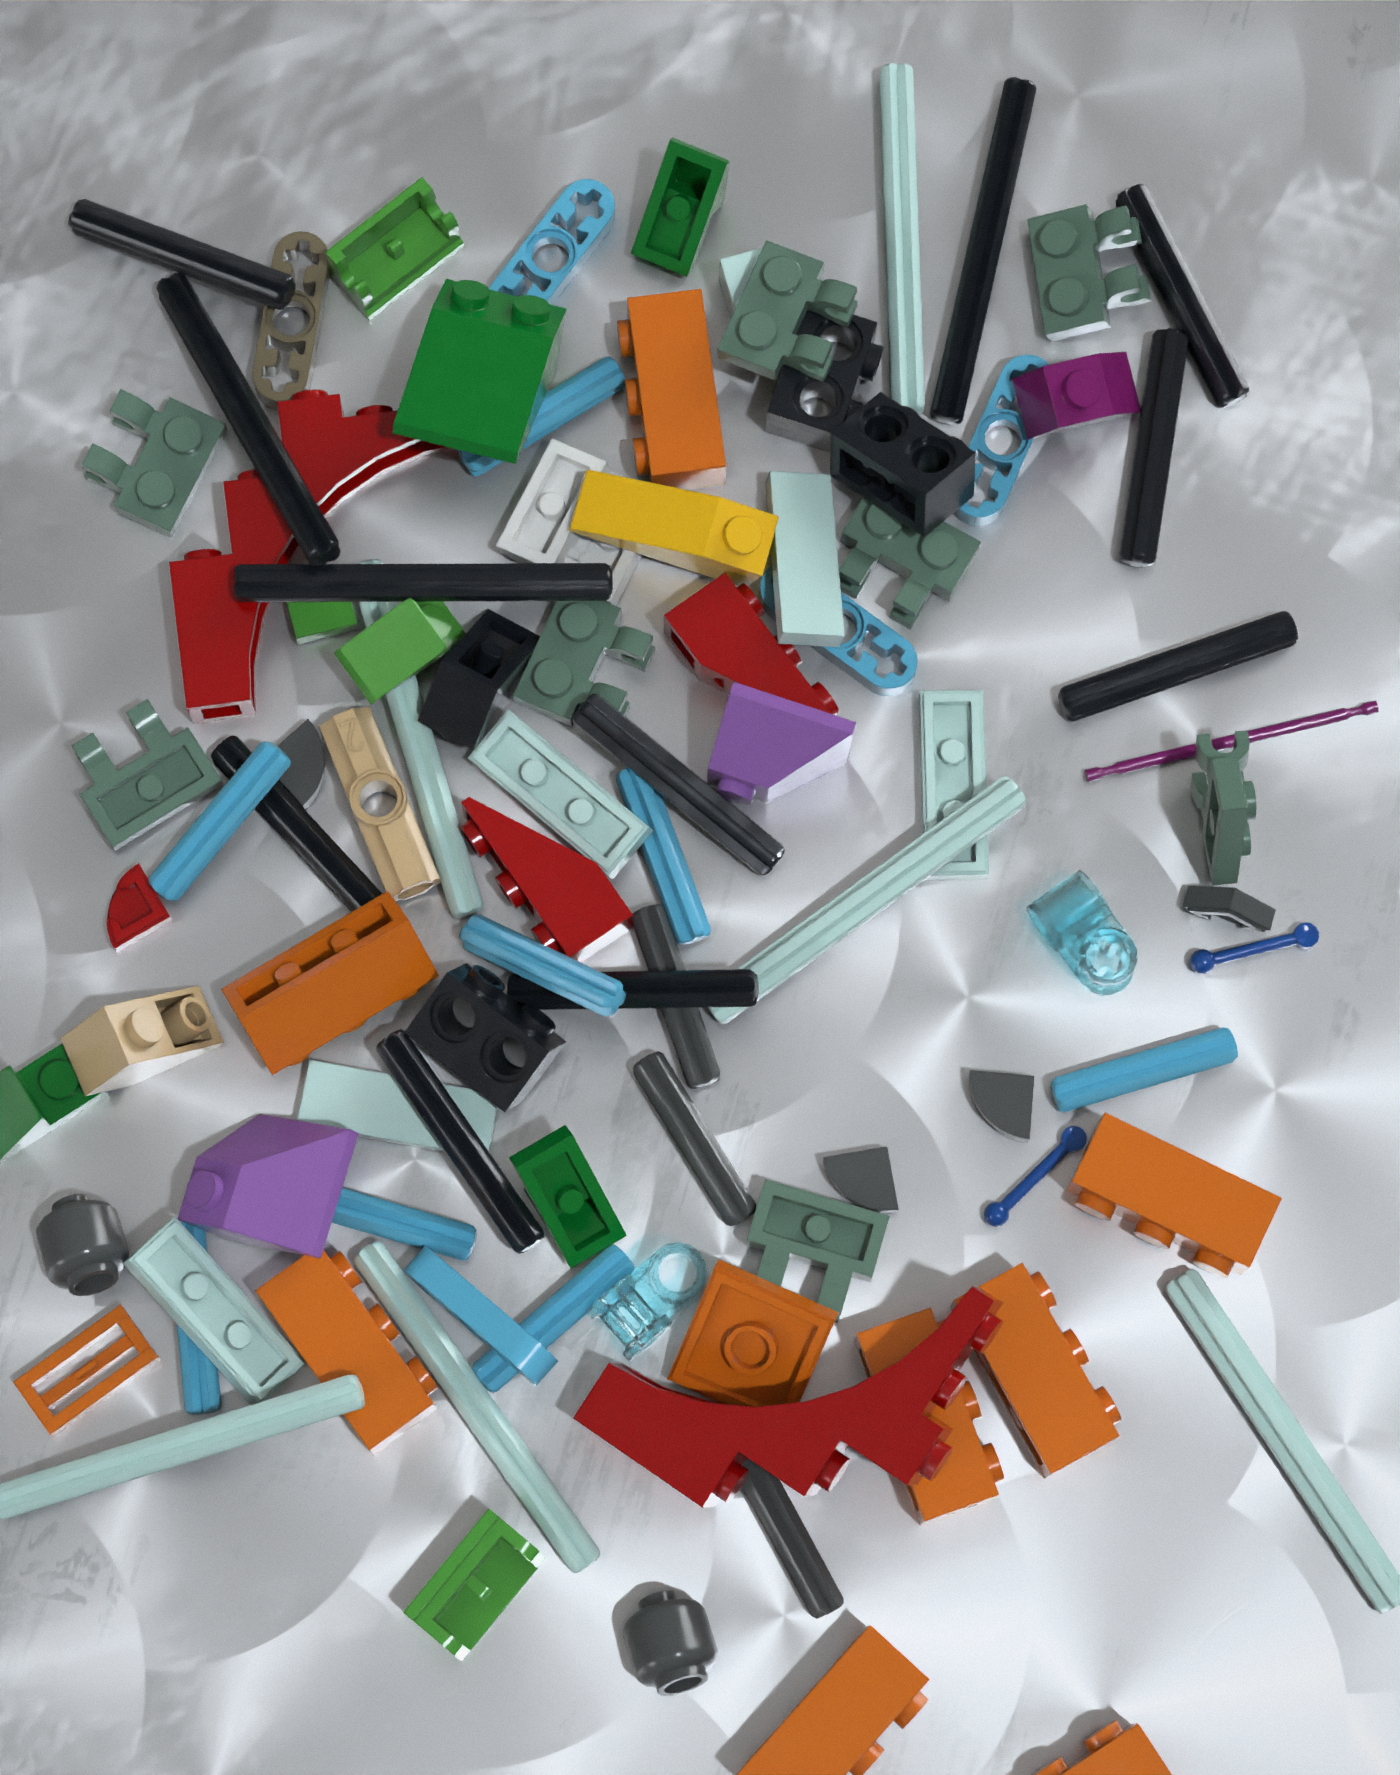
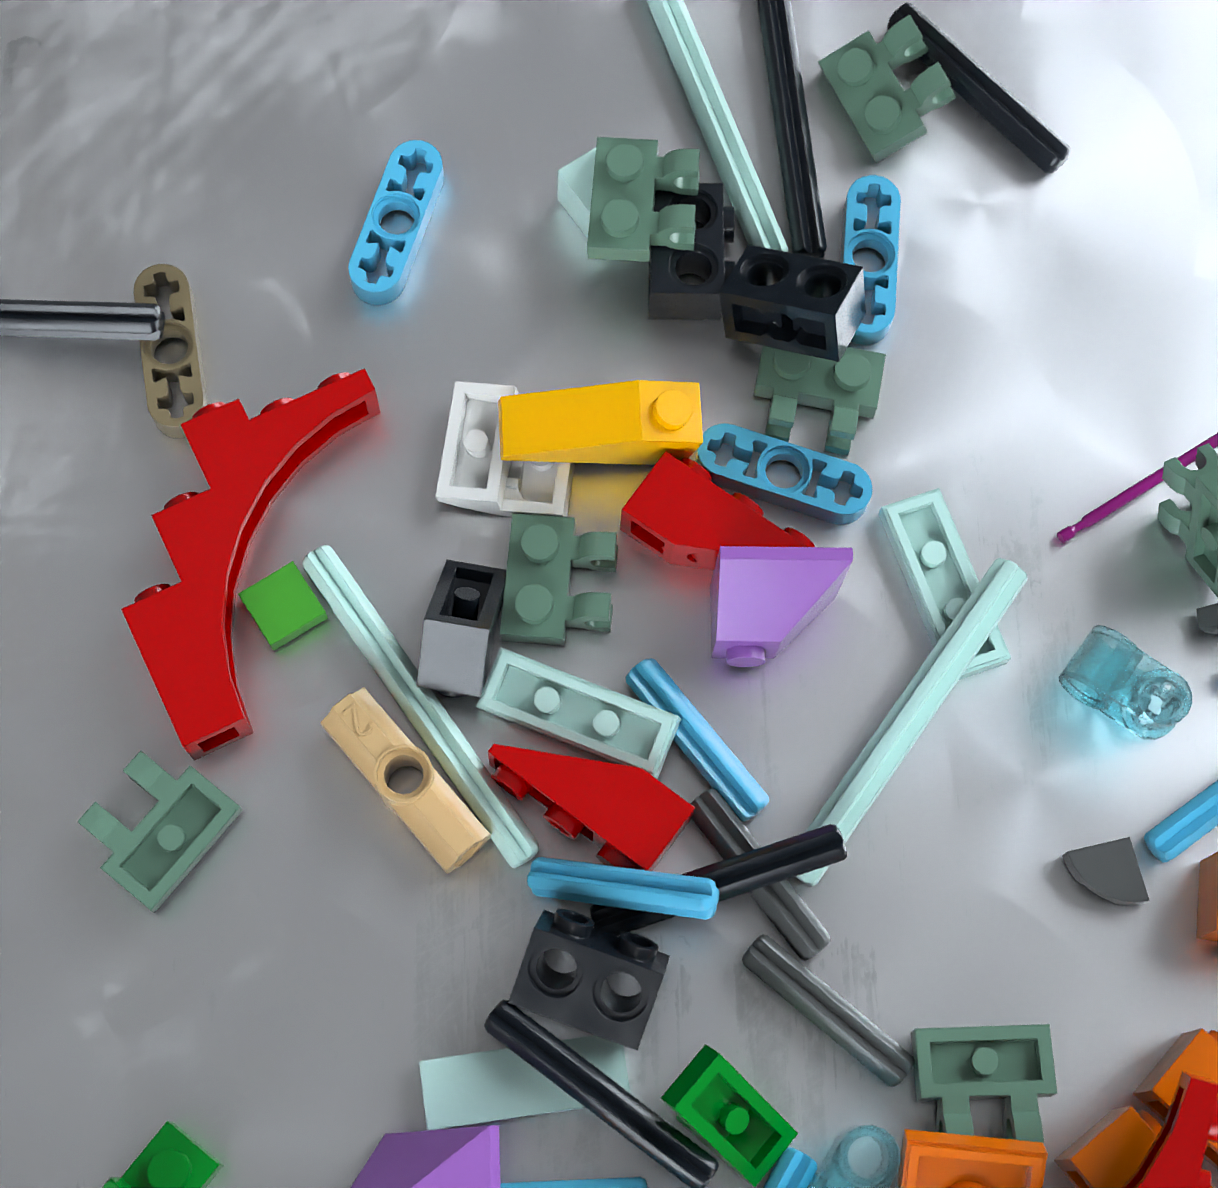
camera: 20 degrees left, 5 degrees down
tan slope [60,986,224,1096] -> none
sand green plate [81,389,227,538] -> none
red tile [107,863,172,953] -> none
medium azure axle [148,741,291,901] -> none
black axle [156,273,341,567] -> none
black axle [211,735,382,912] -> none
orange brick [221,891,439,1075] -> none
black axle [234,563,613,602] -> none
dark grey tile [278,719,325,810] -> none
bright green hinge [325,177,464,321] -> none
bright green slope [334,598,466,705] -> none
green slope [392,279,567,464] -> none
medium azure axle [458,356,625,476] -> none
black axle [573,693,785,876] -> none
orange brick [617,289,726,490] -> none
green slope [630,137,730,277] -> none
light aqua tile [765,471,845,647] -> none
dark grey tile [823,1146,899,1213] -> none
blue hinge [984,1126,1087,1227] -> none
magenta slope [1012,352,1141,440] -> none
black axle [1058,611,1298,722] -> none
black axle [1119,328,1189,567] -> none

